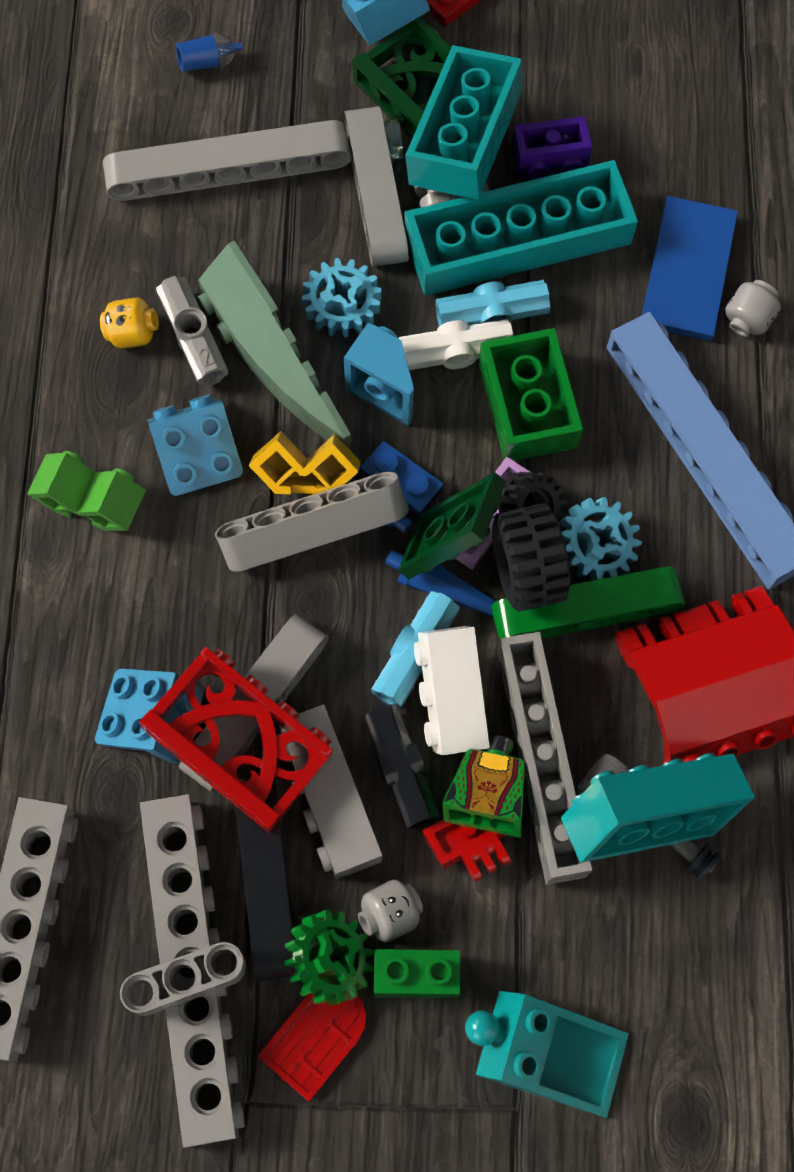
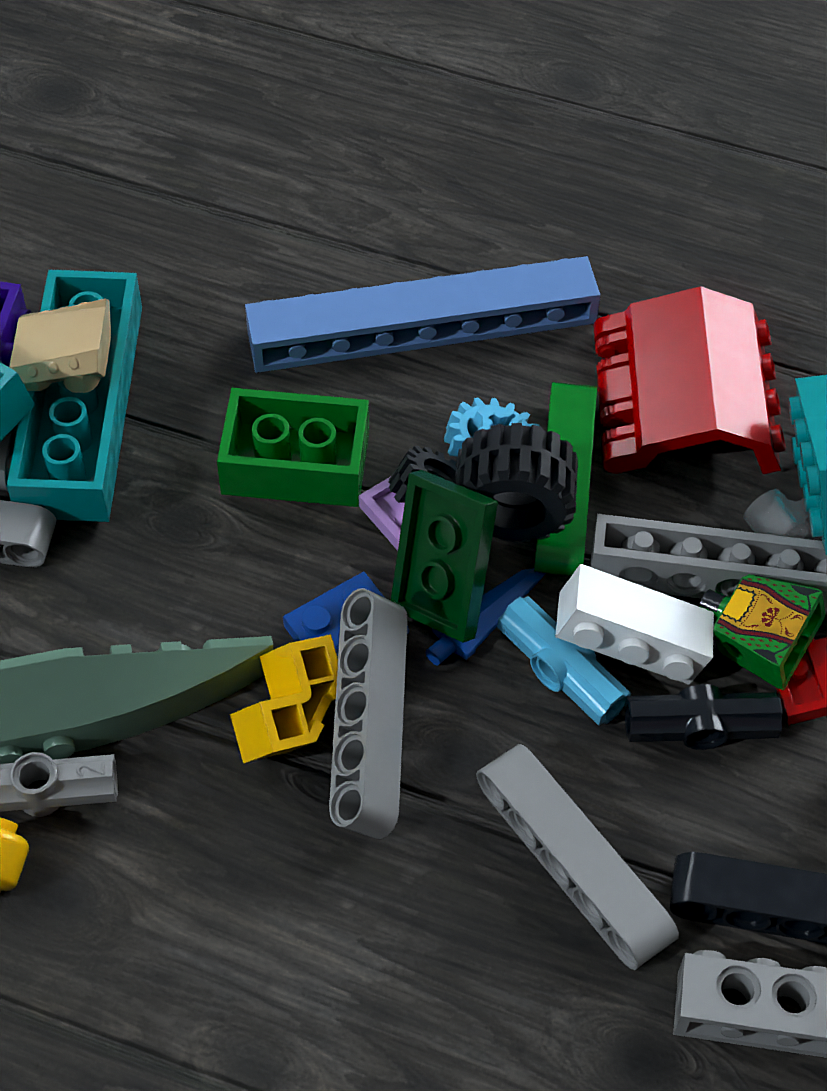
camera: 70 degrees left, 15 degrees down
bright green brick [27,451,146,531] -> none
dark azure bracket [95,669,205,764] -> none
red fence [139,647,333,833] -> none
dark azure bracket [147,395,243,496] -> none
light grey brick [276,704,382,880] -> none
medium azure gear [301,258,381,338] -> none
dark azure slope [344,322,414,426] -> none
white piece [399,319,513,370] -> none
medium azure piece [435,280,550,327] -> none
blue tile [642,196,738,342] -> none
light grey head [725,280,781,337] -> none
none -> tan slope [9,298,111,393]

